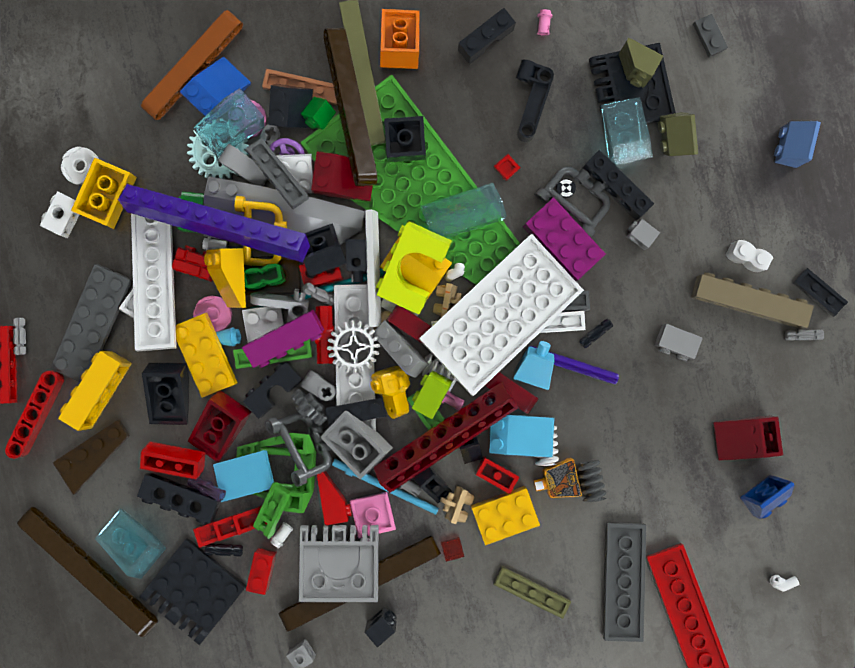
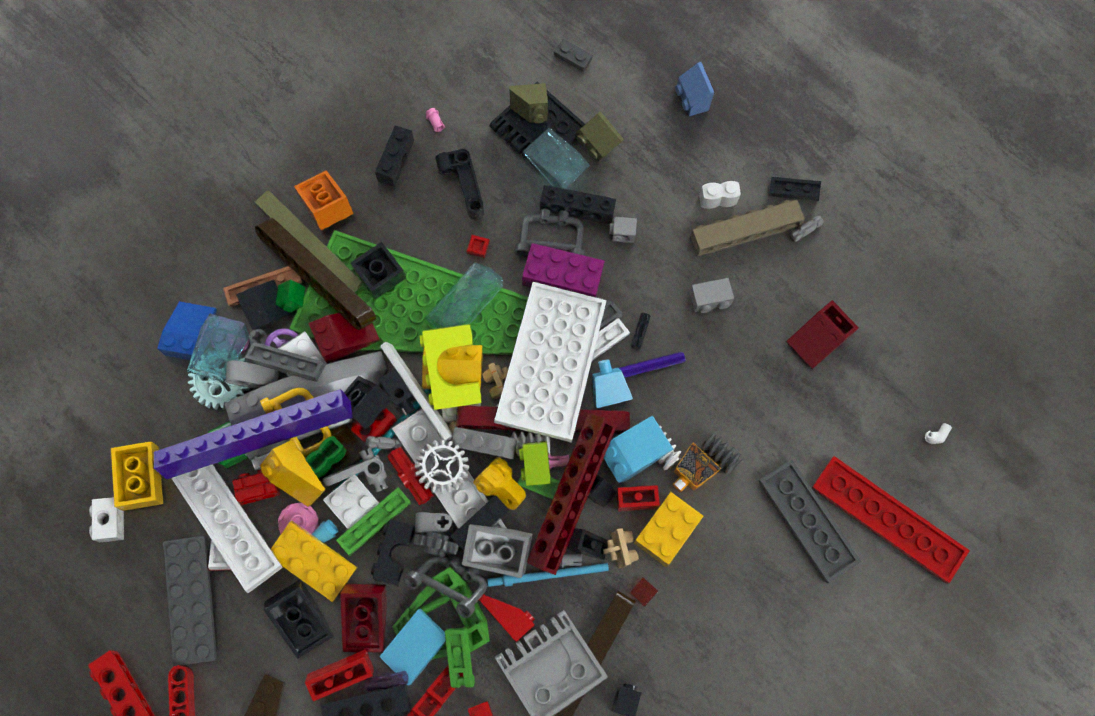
camera: 30 degrees left, 15 degrees down
light grey axle [13,318,26,355] -> none
yellow brick [58,351,132,431] -> none
white tile [61,147,99,185] -> none
dark orange beam [141,10,243,120] -> none
magenta brick [242,309,324,368] -> none
white pin [270,522,293,548] -> none
bright pink tile [350,491,396,539] -> none
white arm [444,263,465,282] -> none
olive tile [493,566,571,619] -> none
black tile [556,179,576,199] -> none
blue slope [740,475,795,519] -> none

